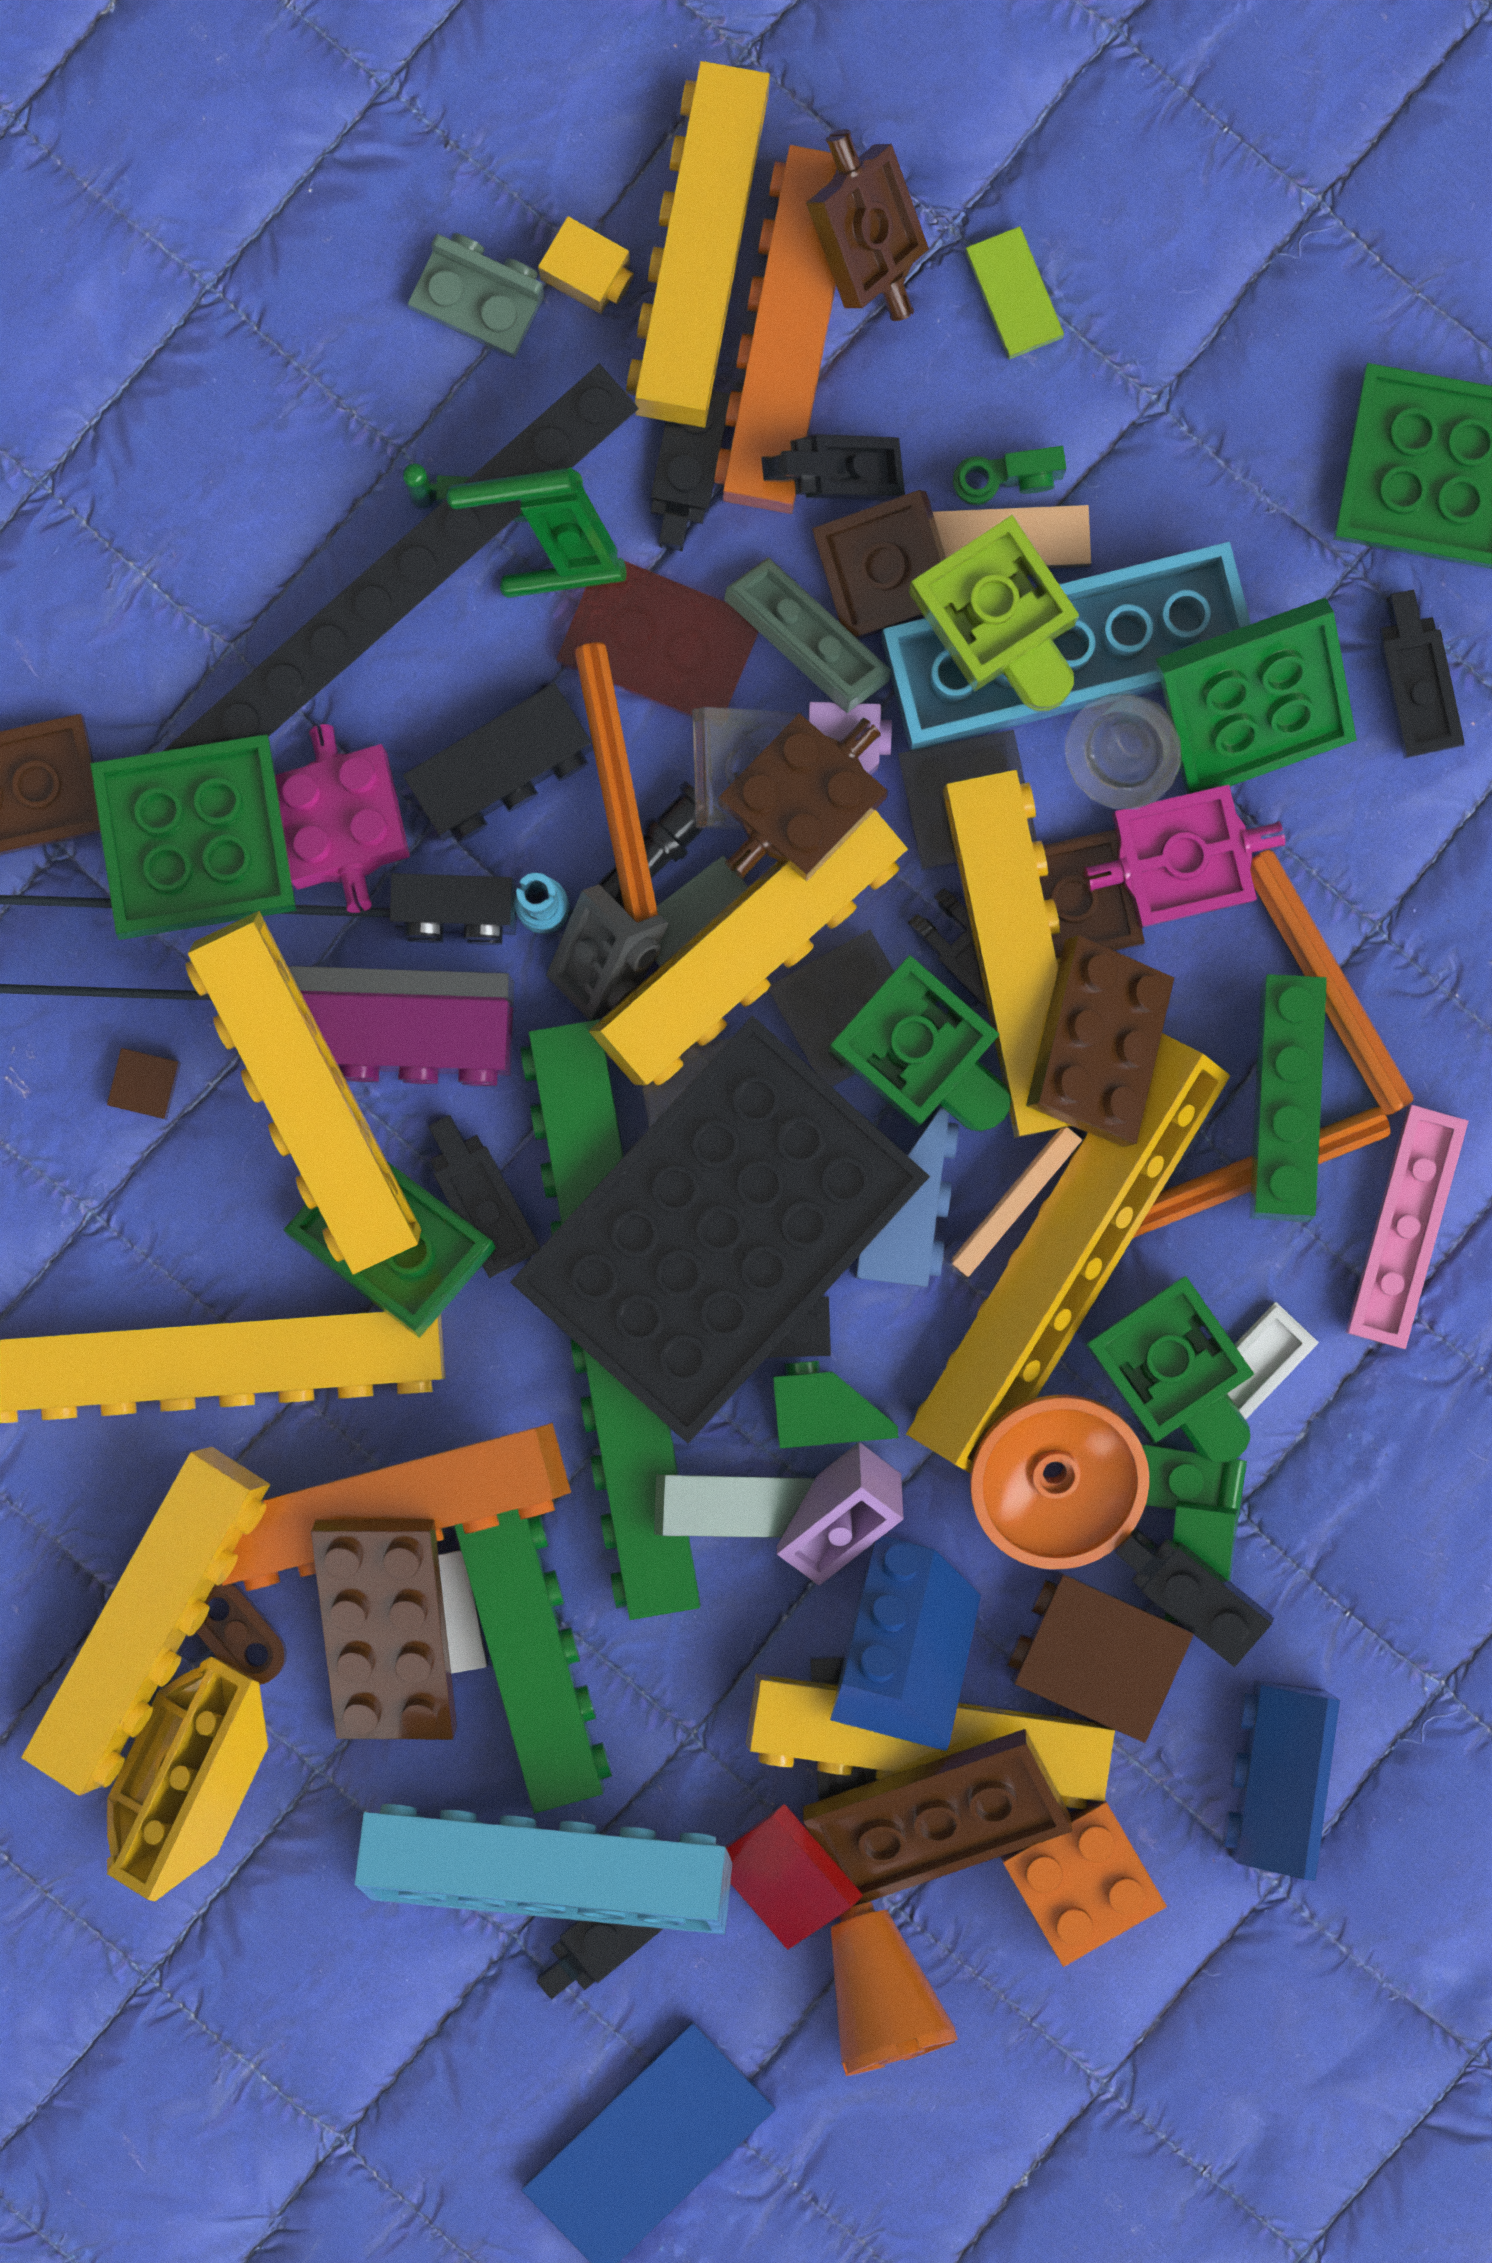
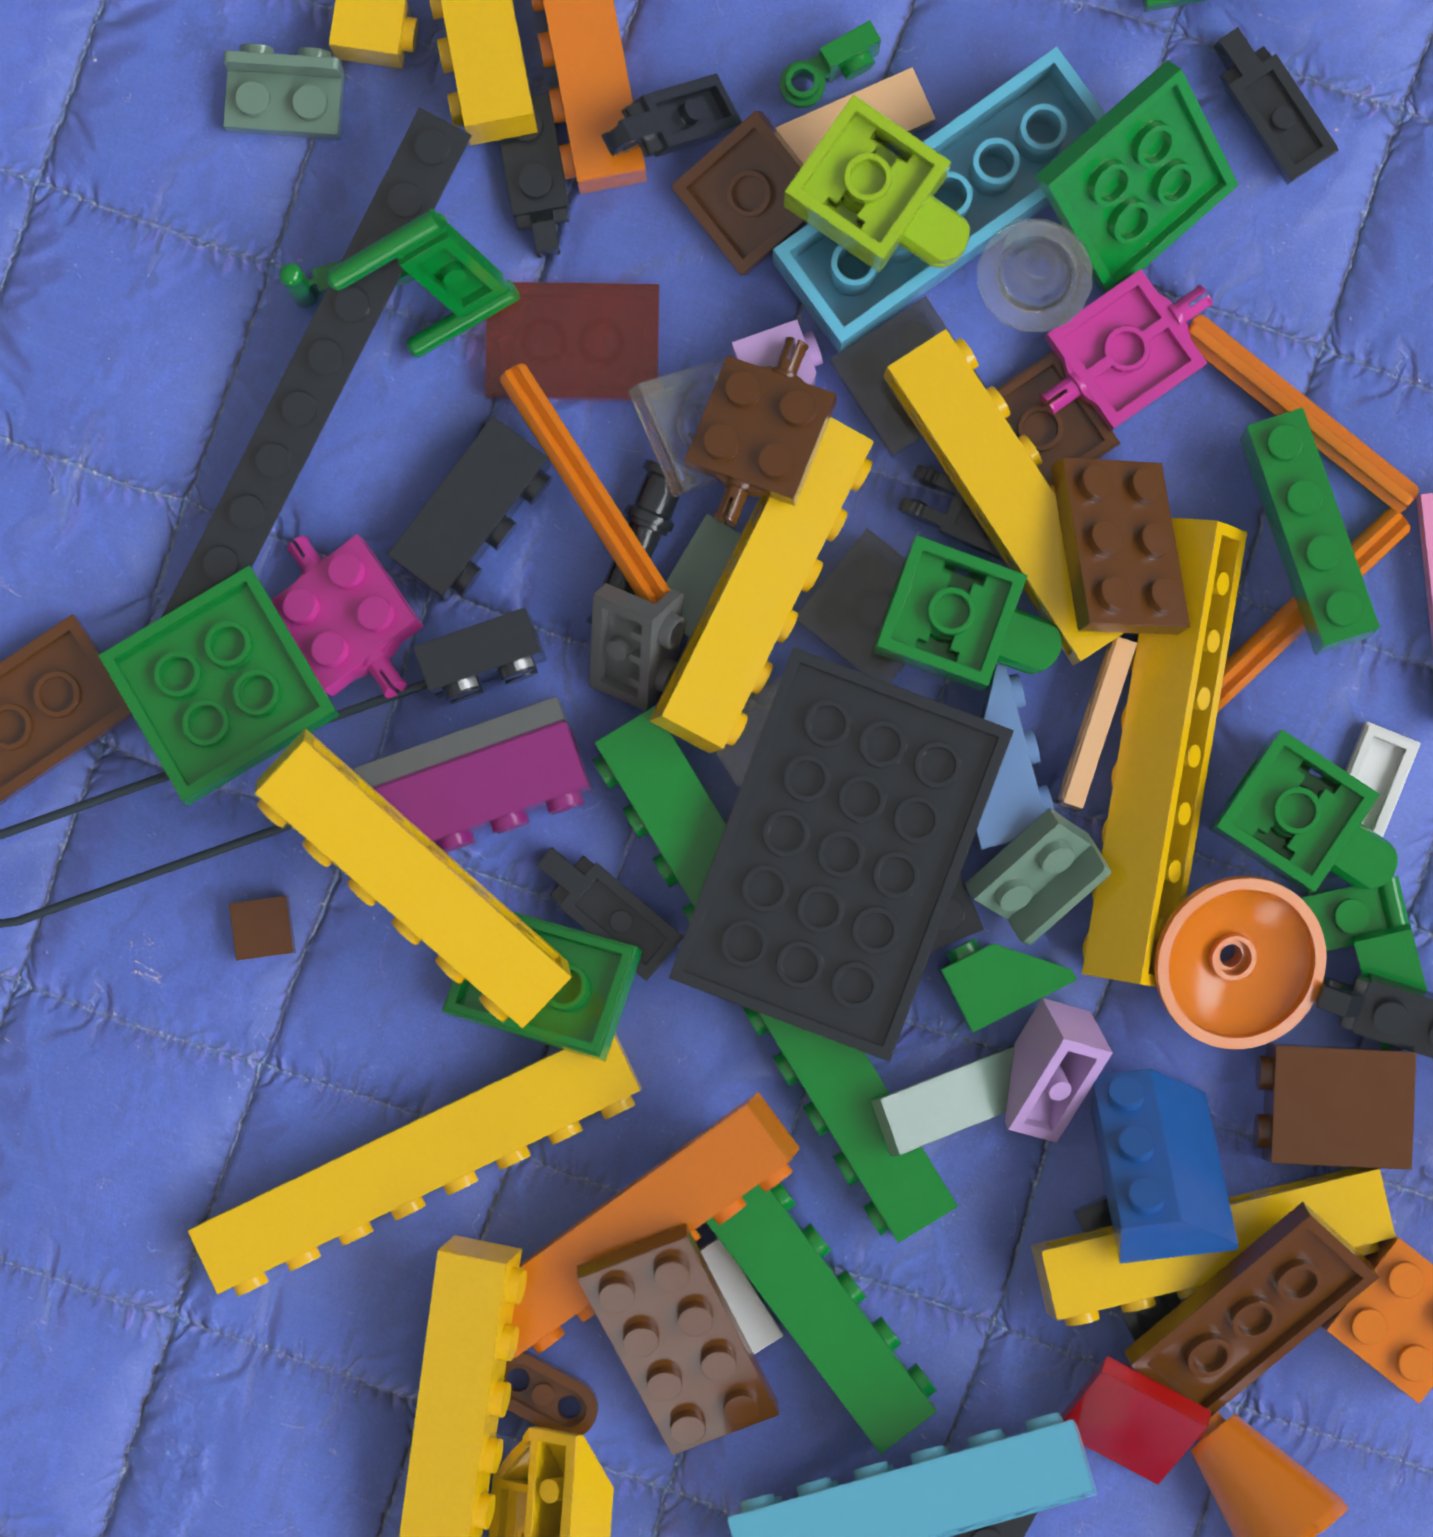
camera: 15 degrees left, 0 degrees up
medium azure pin [514,872,570,934] -> none
sand green tile [724,557,892,713] -> none
none -> sand green bracket [965,808,1111,946]

